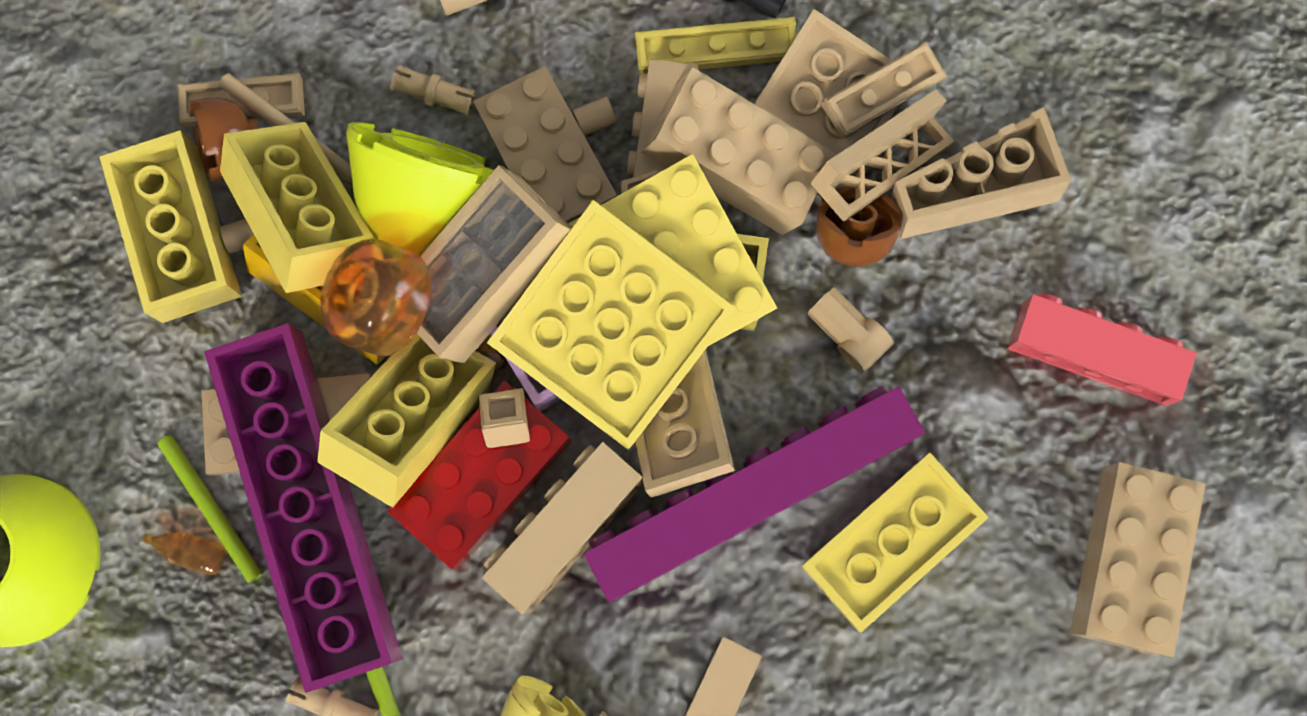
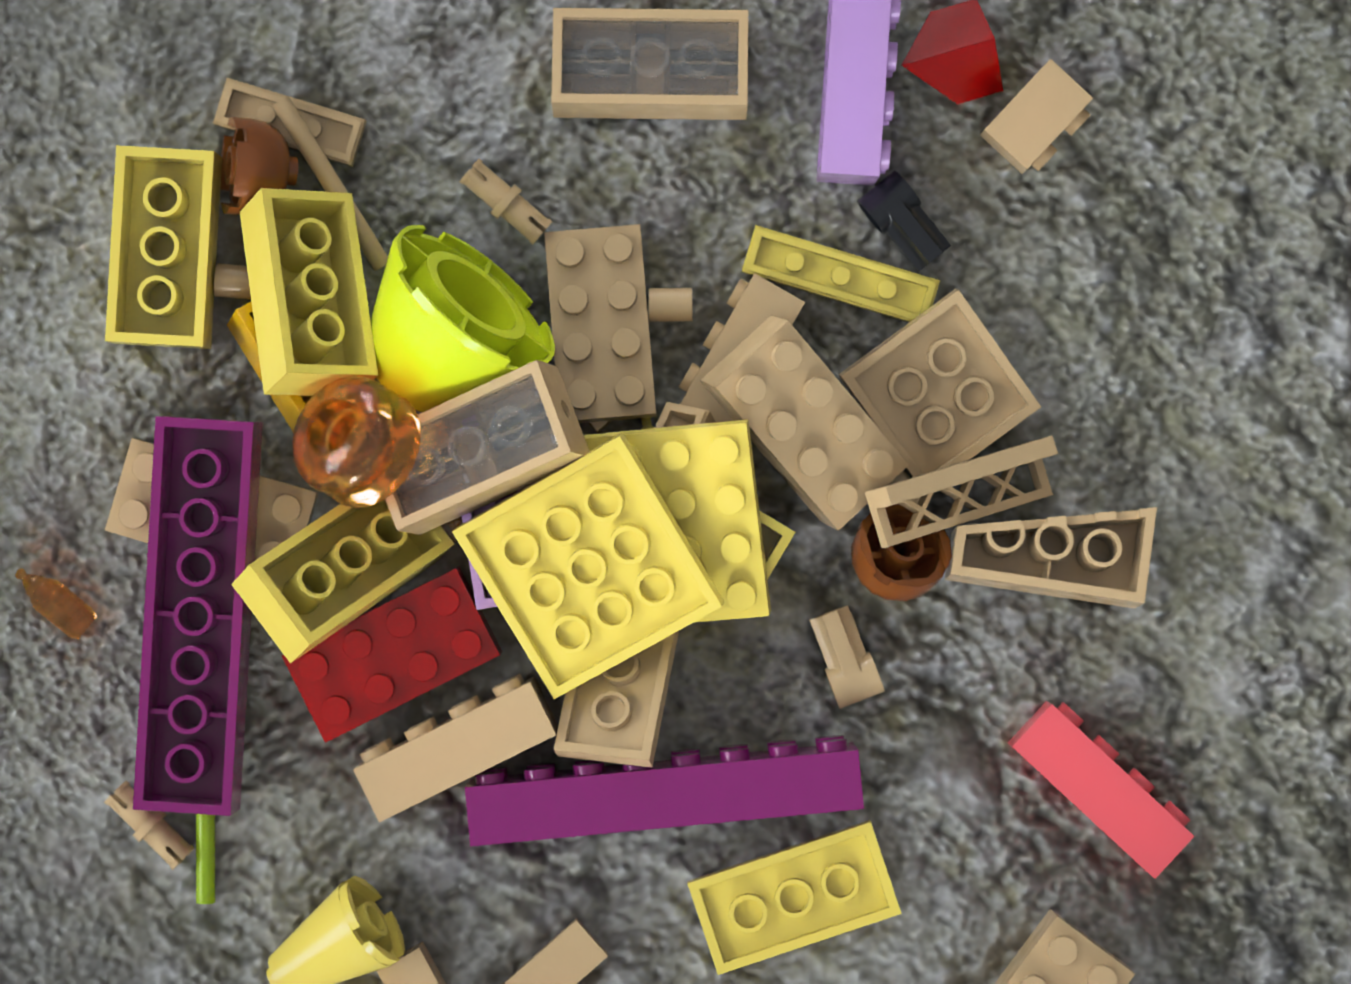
camera: 15 degrees right, 10 degrees up
lime bar [157,435,263,584] -> none
tan slope [479,388,530,448] -> none
tan tile [821,42,947,139] -> none

